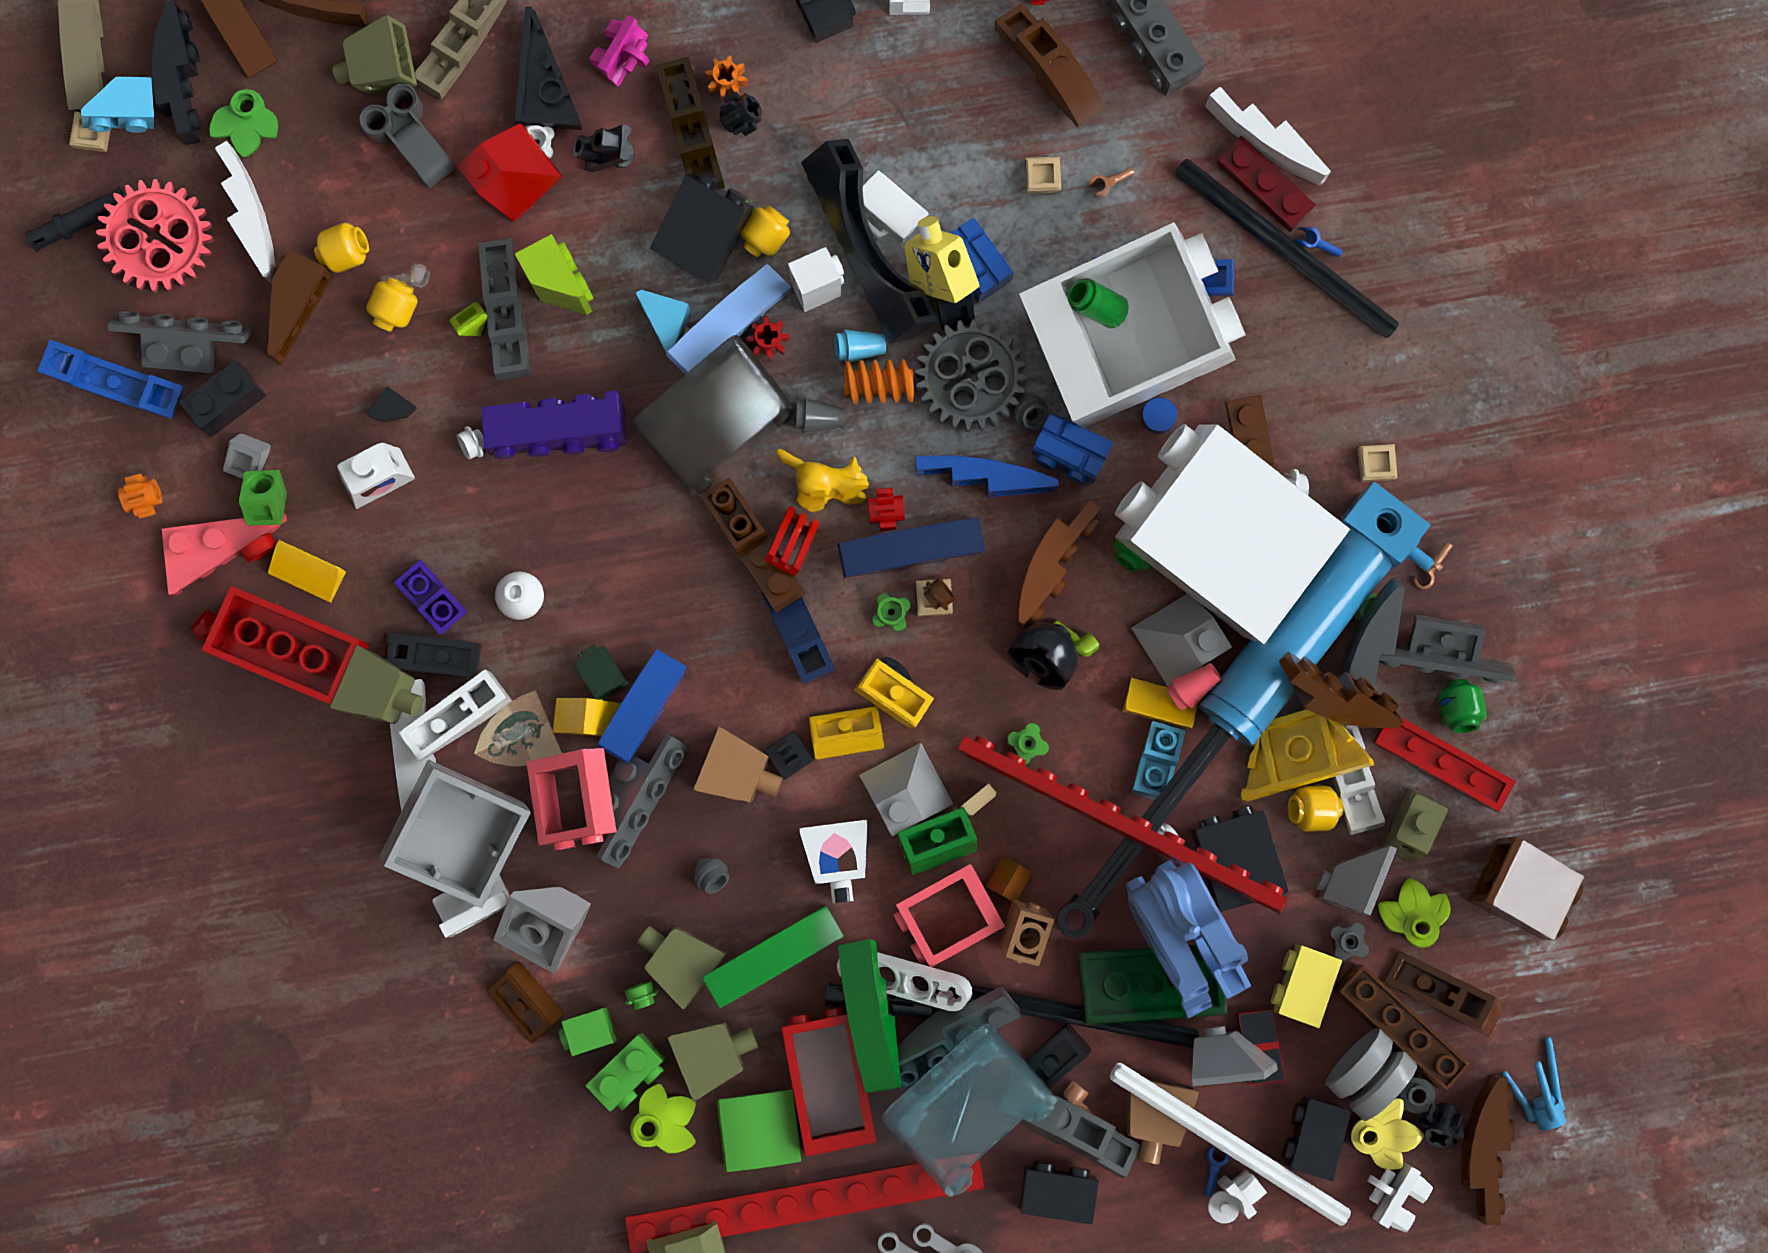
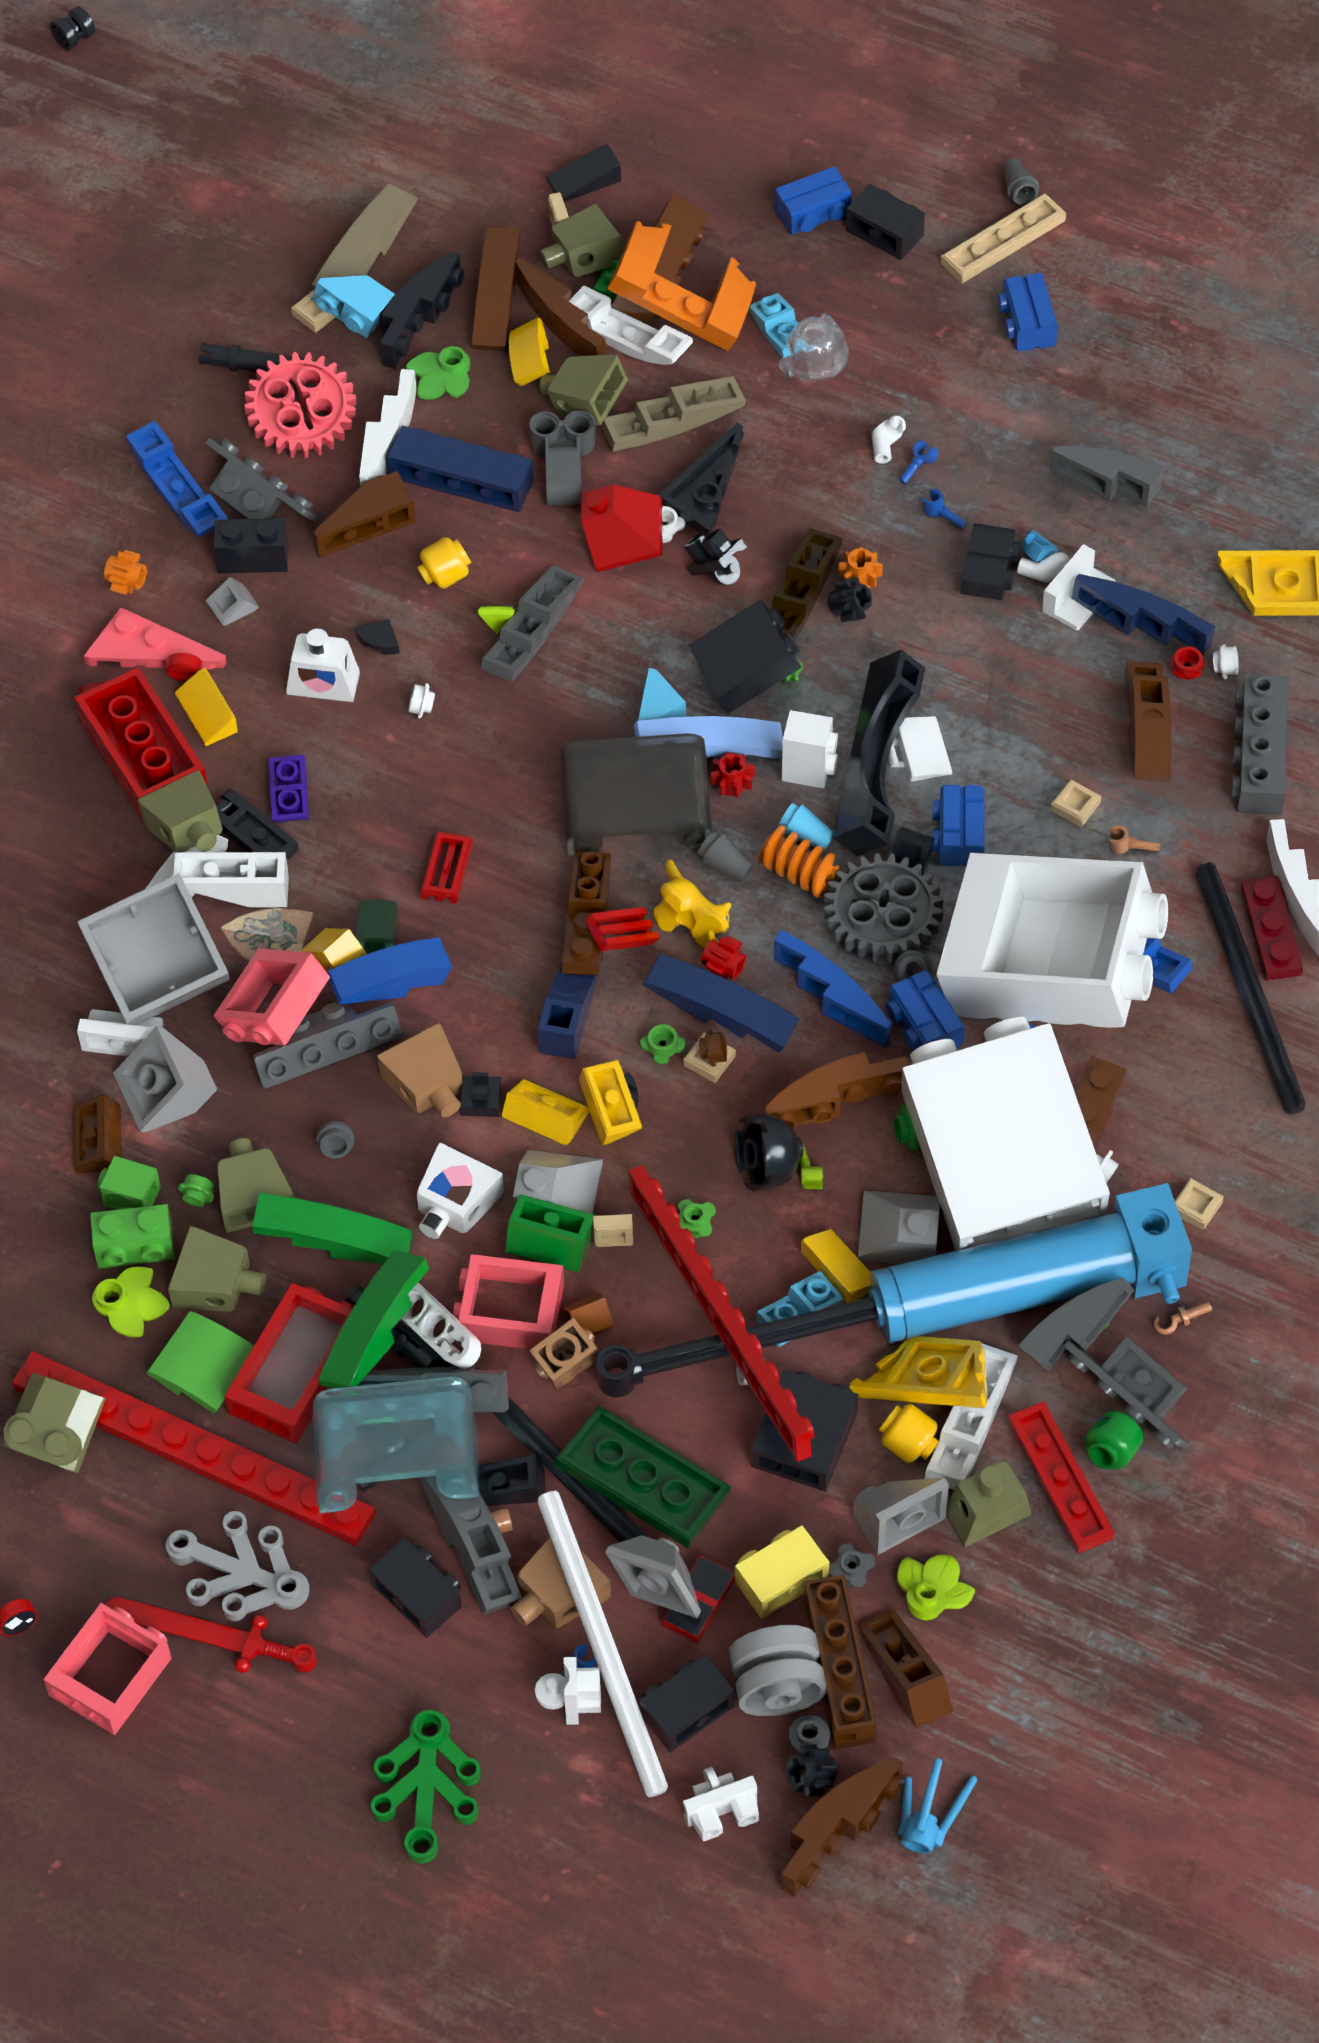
camera: 40 degrees right, 25 degrees down
bright green brick [239,470,287,526] -> none
yellow head [314,223,369,273] -> none
clear hand [380,264,431,288] -> none
dark purple wedge [482,390,627,459] -> none
white brick [495,571,544,620] -> none
lime slope [515,234,594,315] -> none
dark pink hips [589,16,650,87] -> none
yellow head [740,205,790,258] -> none
light yellow torso [904,216,980,303] -> none
green head [1068,278,1129,329] -> none
medium blue piece [1125,861,1251,1018] -> none
coral cone [1167,663,1222,710] -> none
reddish brown slope [1279,651,1404,728] -> none
blue hand [1293,227,1342,257] -> none
light yellow plate [1350,1098,1424,1170] -> none
slope [1468,837,1584,940] -> none
none -> dark blue brick [388,426,534,513]
none -> red tile [421,832,473,904]
none -> yellow slope [509,317,550,386]

